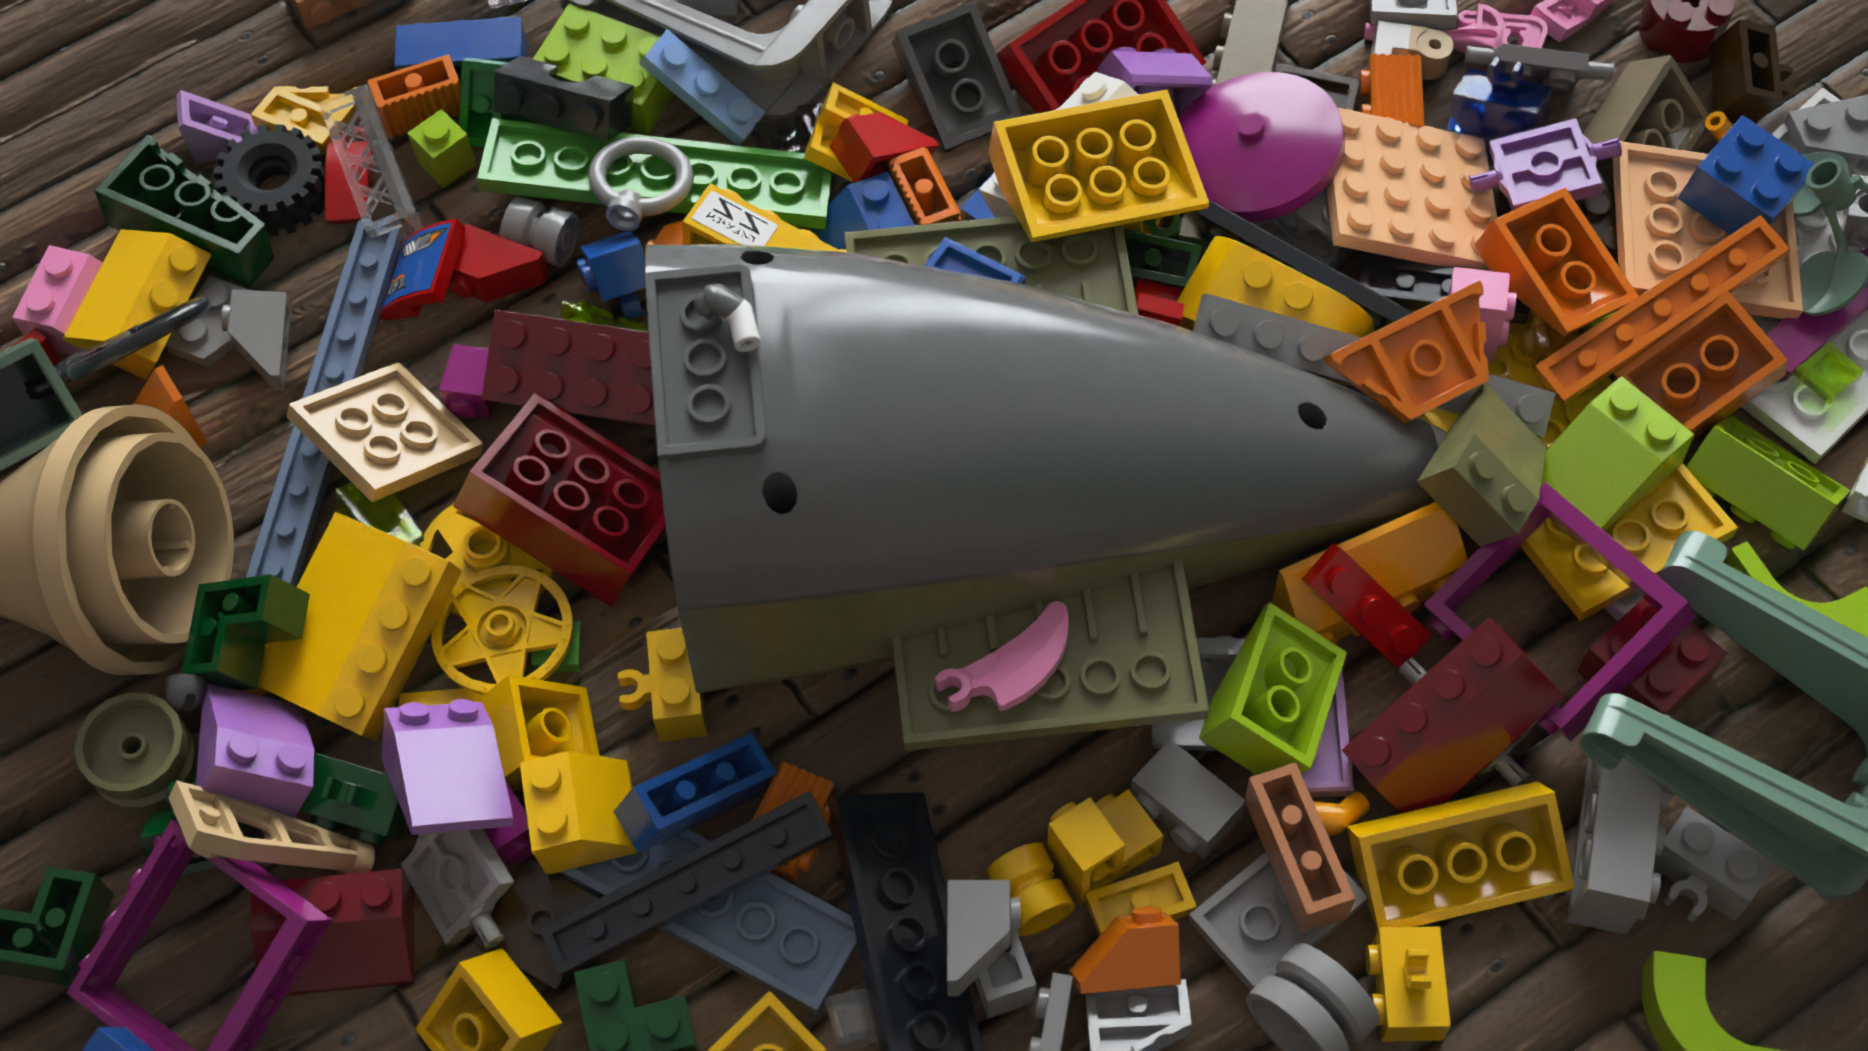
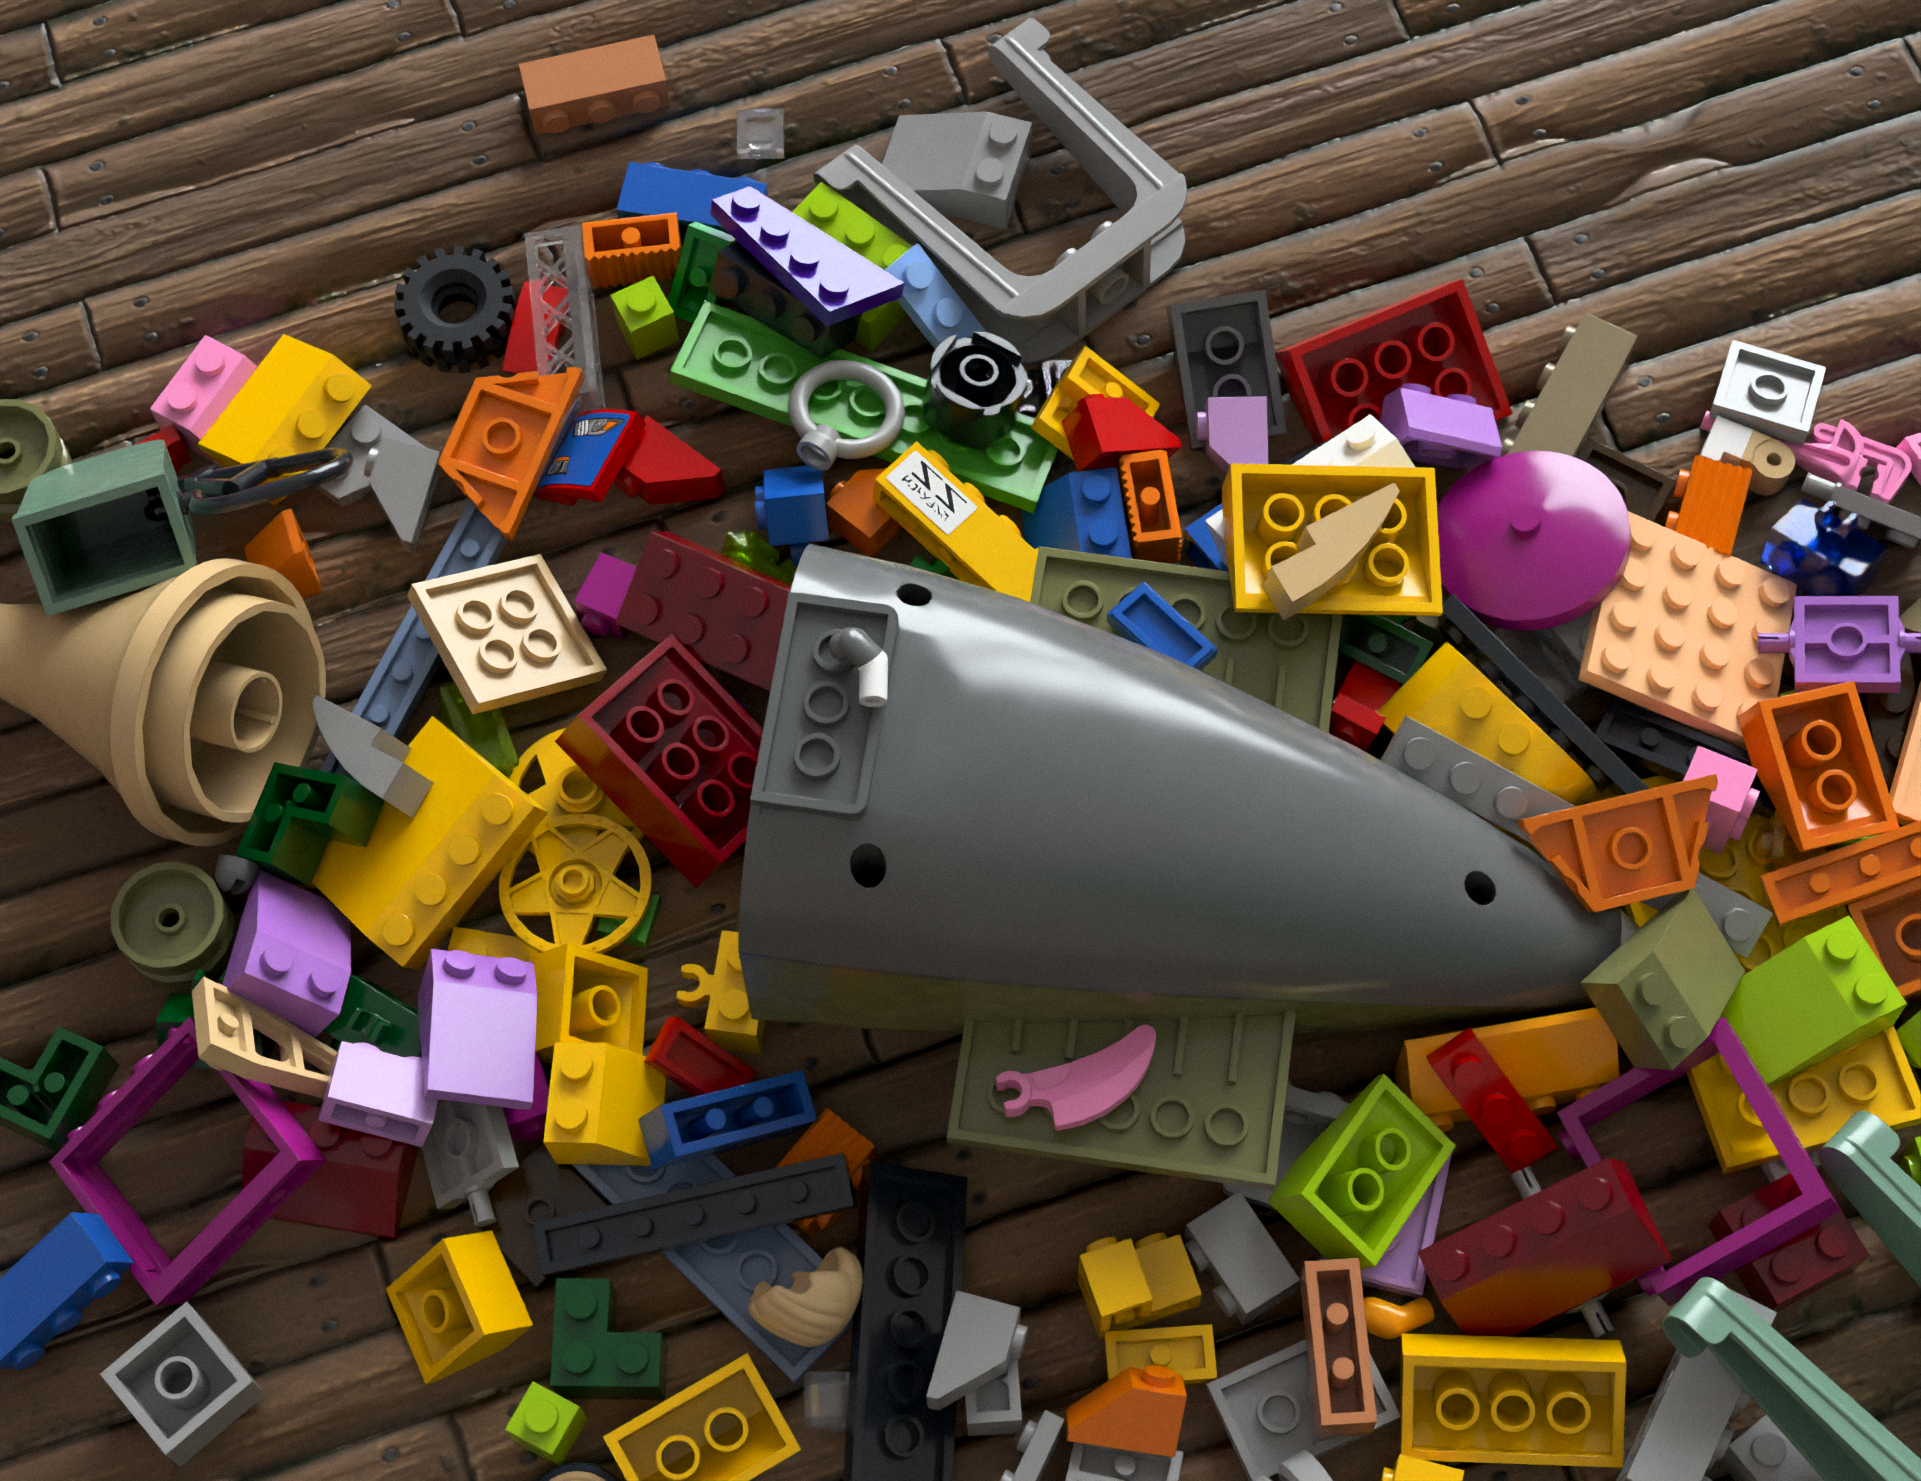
camera: 15 degrees right, 5 degrees up
dark green wedge [94,134,275,287] -> none
lavender slope [176,90,258,164] -> none
yellow wing [251,86,370,155] -> none
light grey wheel [500,196,580,268] -> none
yellow wheel [986,842,1075,936] -> none
none -> light grey slope [311,695,433,818]
none -> brick [318,1041,439,1147]
none -> orange wing [438,367,585,541]
none -> red tile [644,1016,757,1097]
none -> wing [710,186,905,327]
none -> tan piece [748,1247,863,1347]
none -> black brick [923,332,1028,450]
none -> lavender slope [1196,396,1268,475]
none -> tan slope [1263,482,1400,620]

